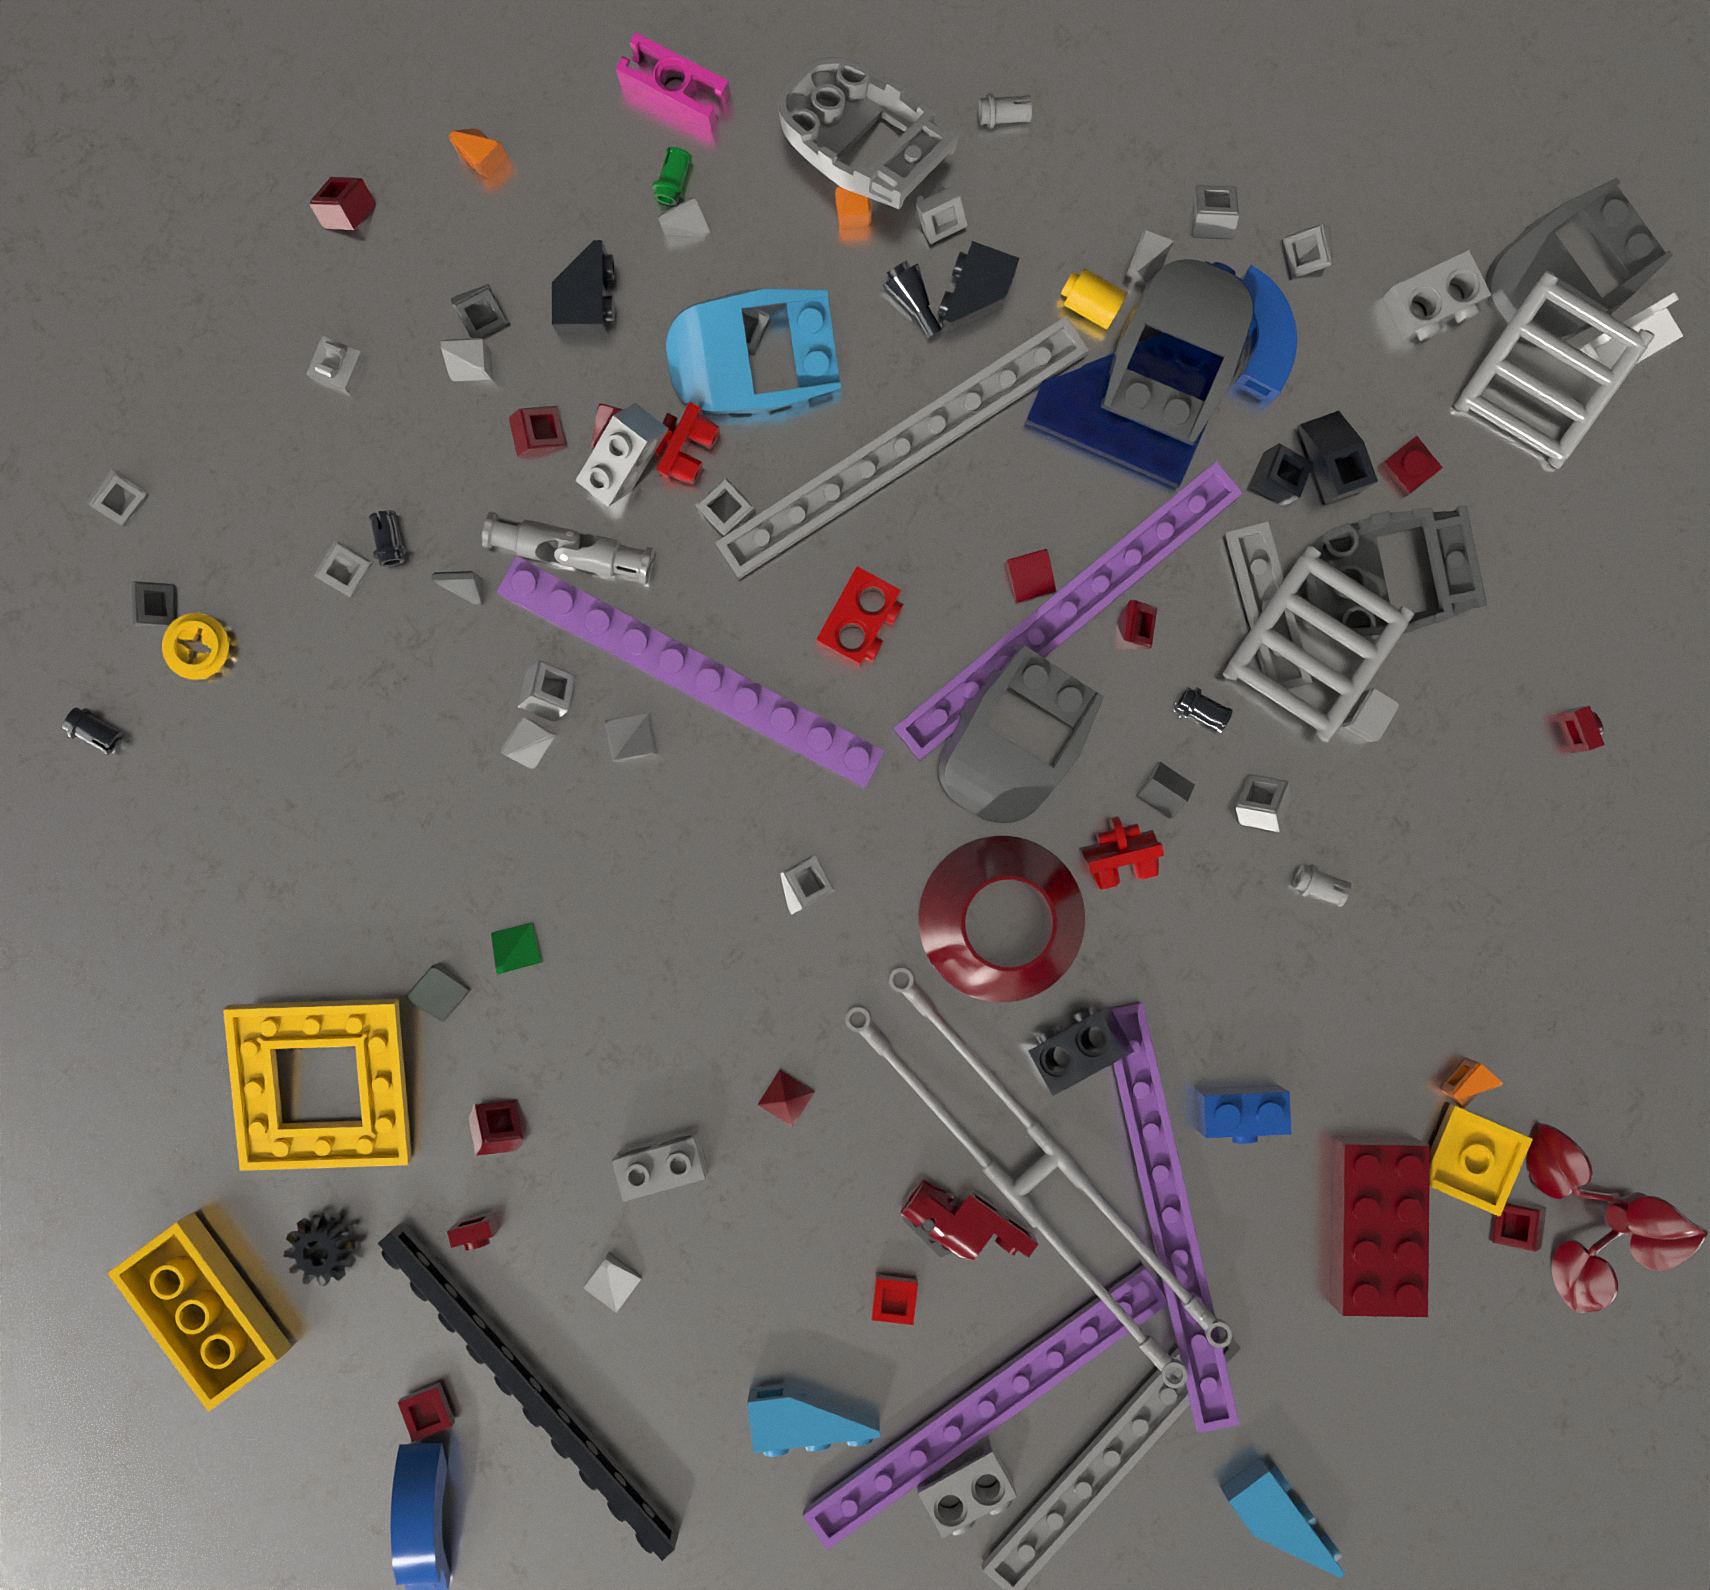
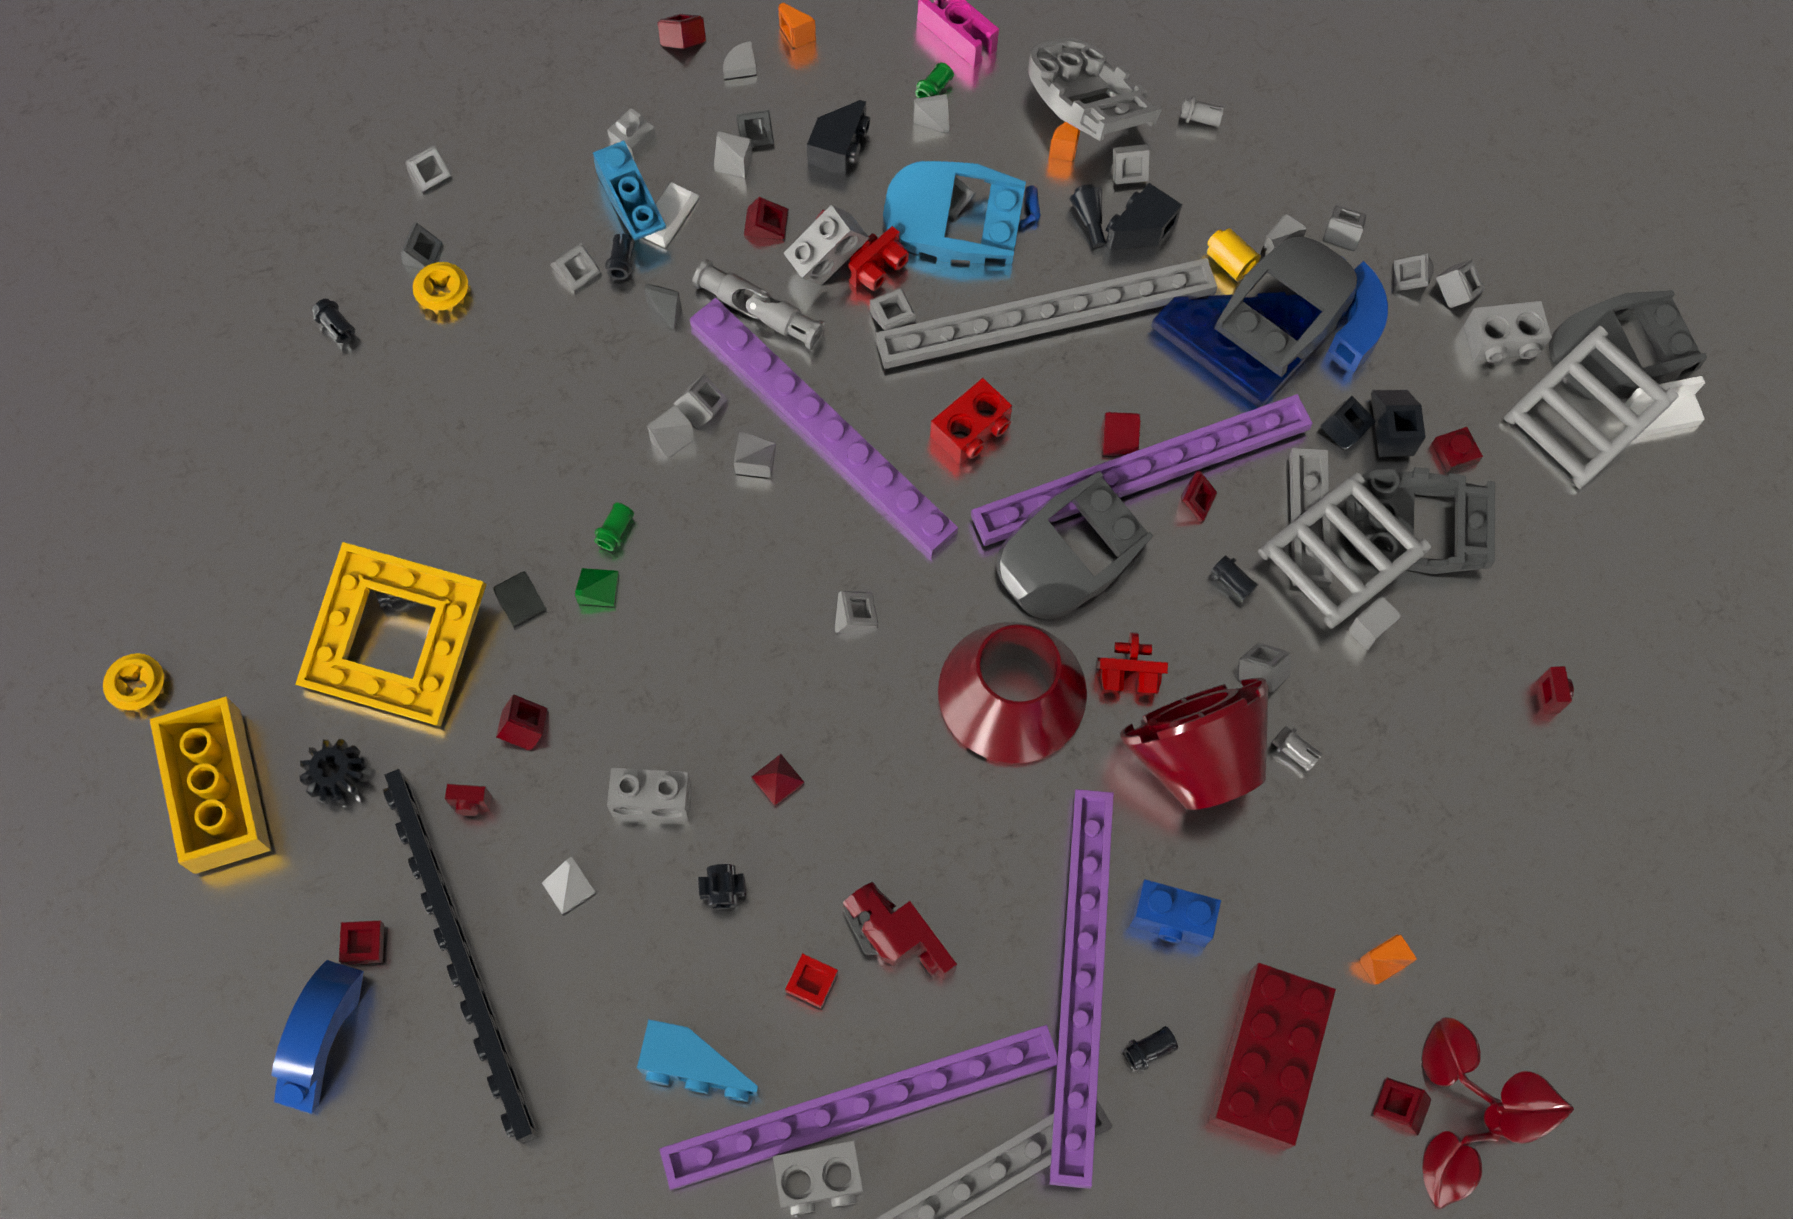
camera: 15 degrees right, 20 degrees down
light grey bar [845,967,1233,1388] -> none
black brick [1028,1005,1135,1096] -> none
dark grey slope [1137,762,1195,819] -> none
yellow plate [1430,1104,1533,1216] -> none
none -> yellow gear [103,653,167,712]
none -> dark azure slope [593,140,666,241]
none -> green pin [594,502,634,551]
none -> white tile [643,182,700,248]
none -> black gear [698,864,746,909]
none -> light grey tile [723,41,756,79]
none -> blue piece [1019,185,1041,229]
none -> dark red cone [1120,678,1268,810]
none -> black pin [1124,1026,1178,1070]
none -> light grey slope [1436,259,1485,308]

